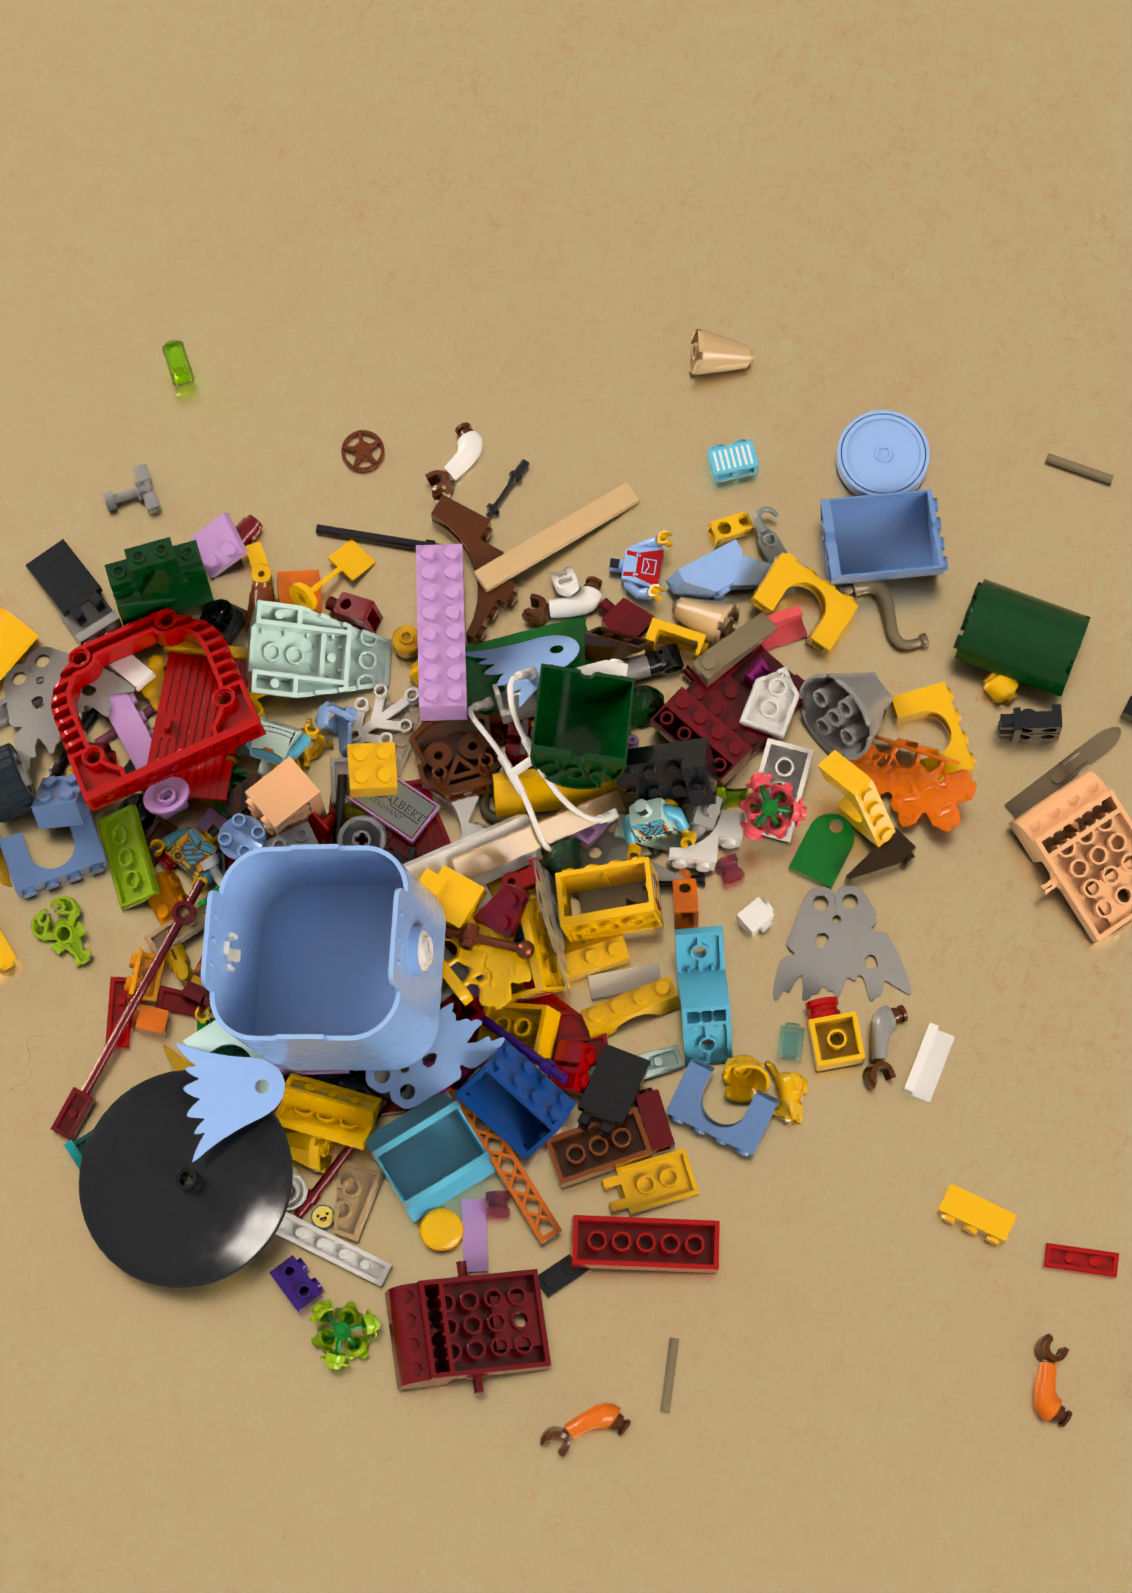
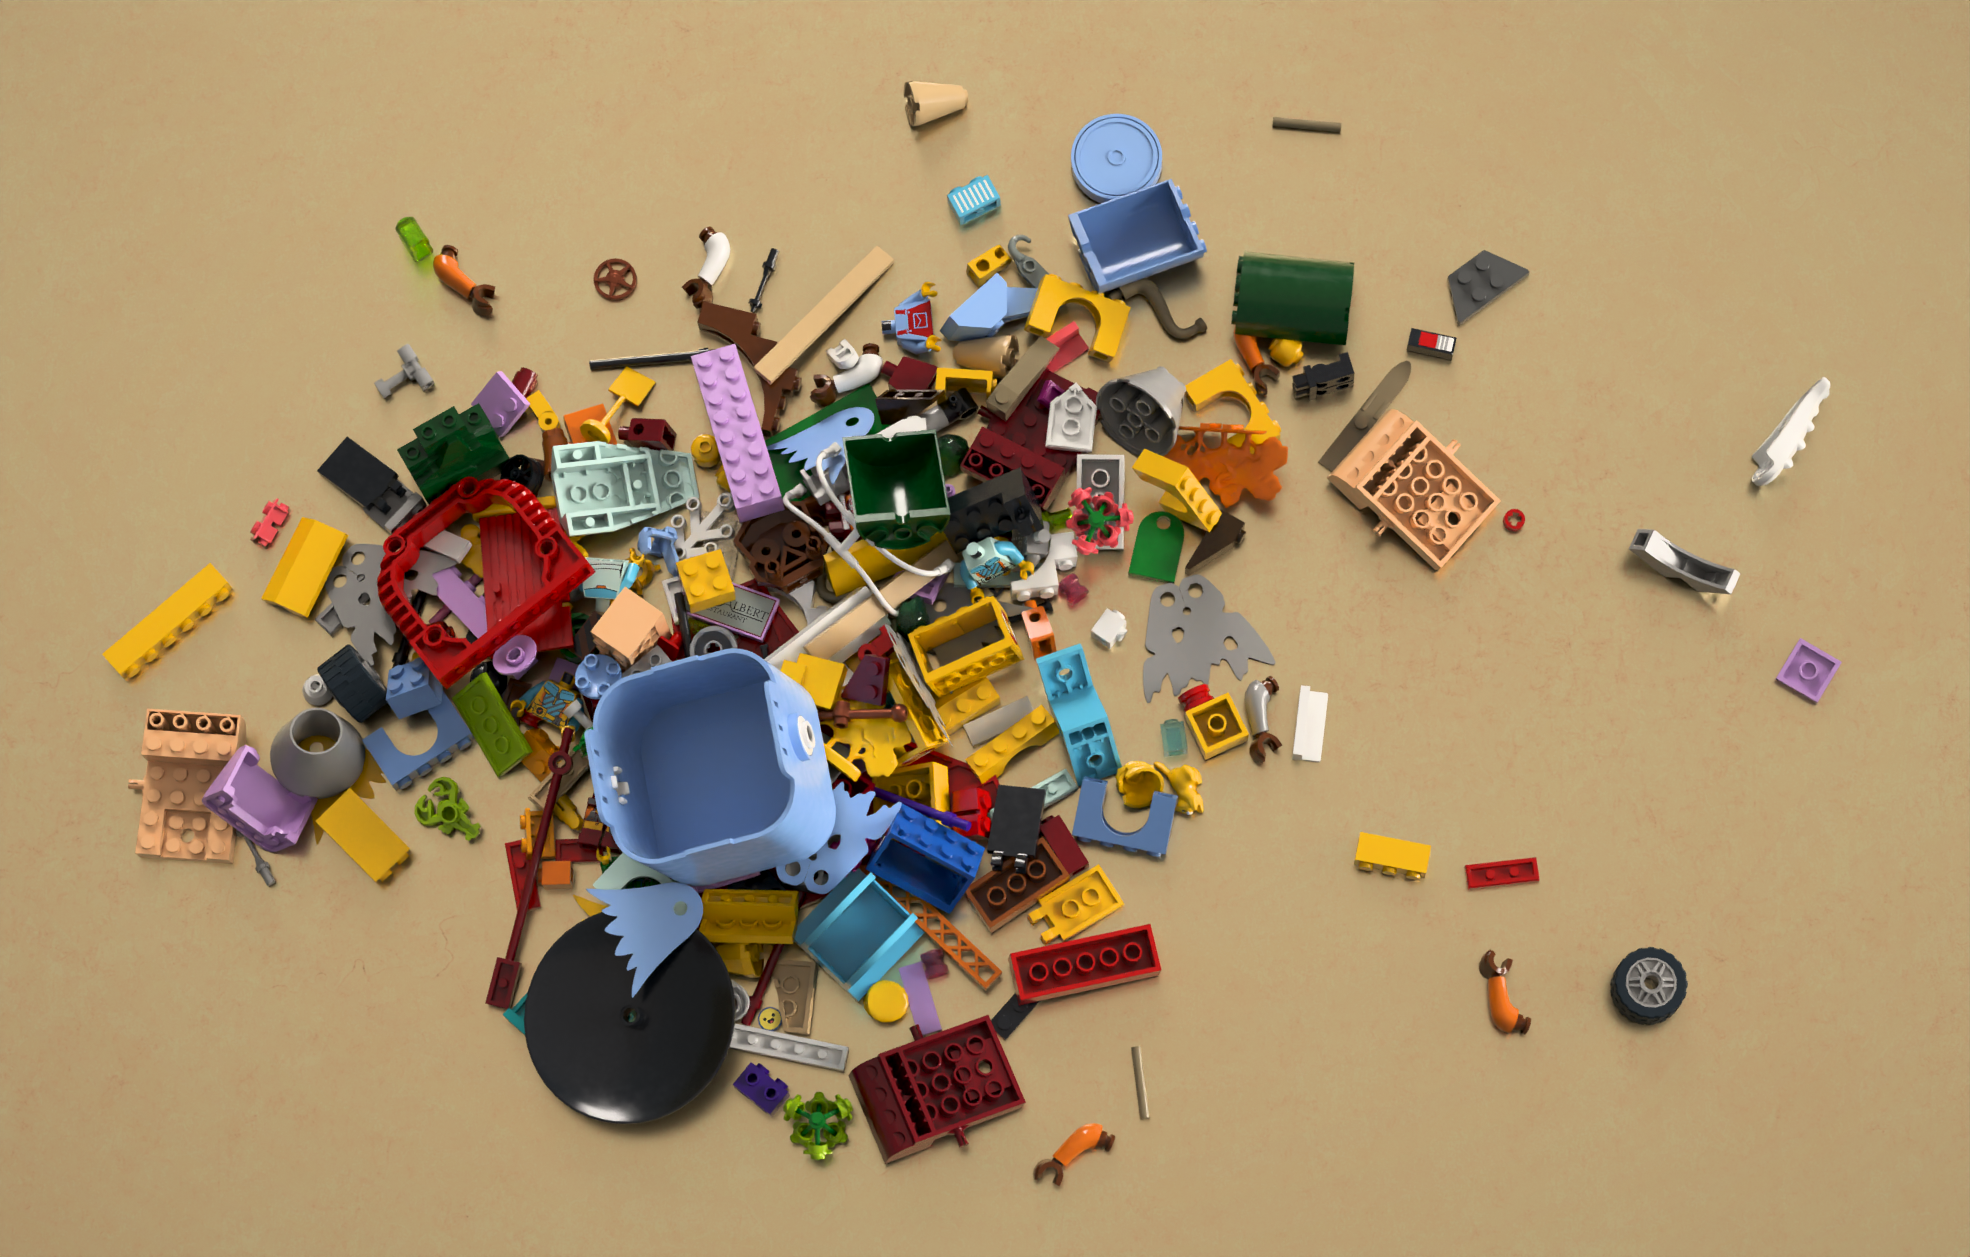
camera: 10 degrees left, 0 degrees up
none -> piece [433,245,496,317]
none -> piece [1233,325,1280,395]

